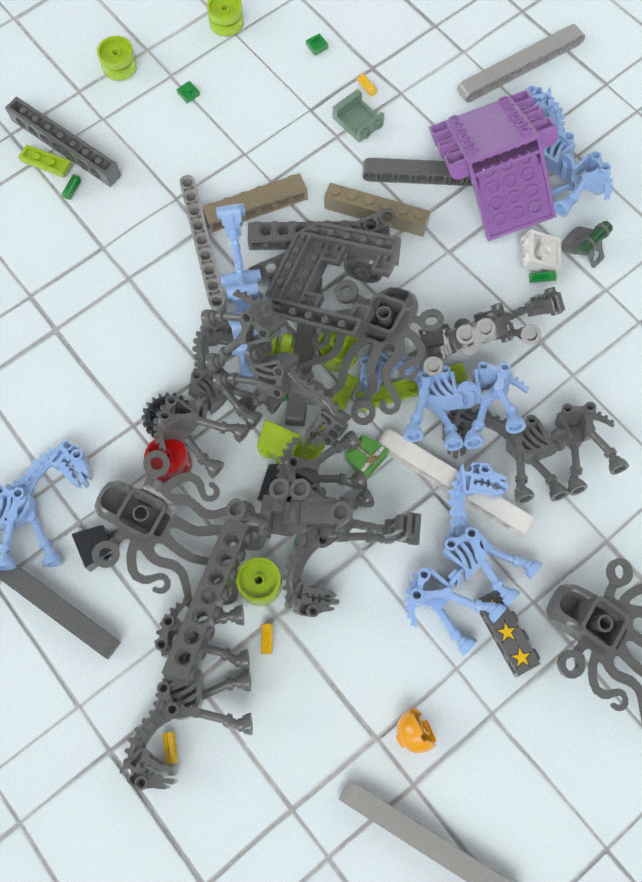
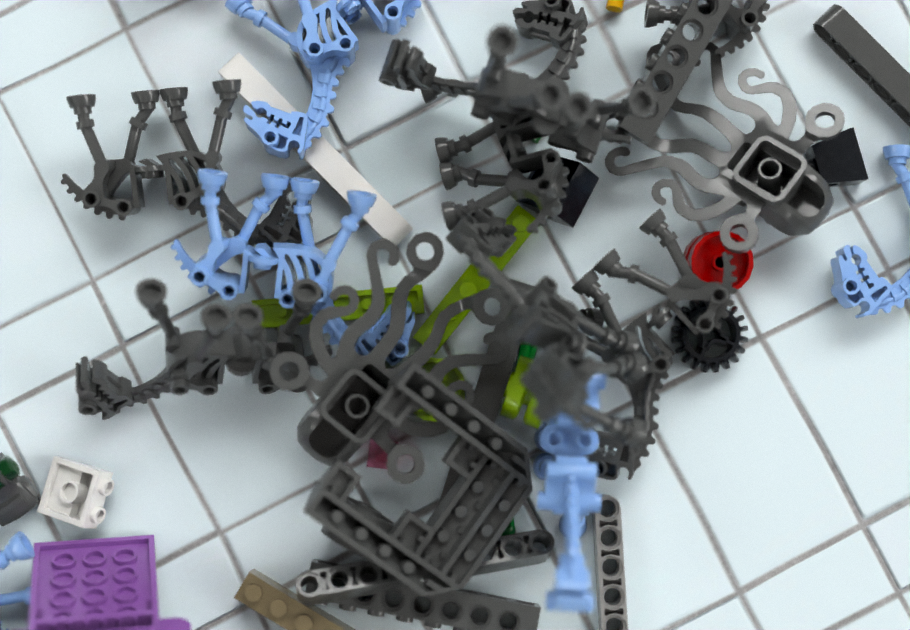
camera: 175 degrees left, 15 degrees up
lime wheel [236,557,282,606] -> none
lime slope [257,420,302,464] -> none
bright green torso [345,435,389,480] -> none
green piece [529,270,557,283] -> none

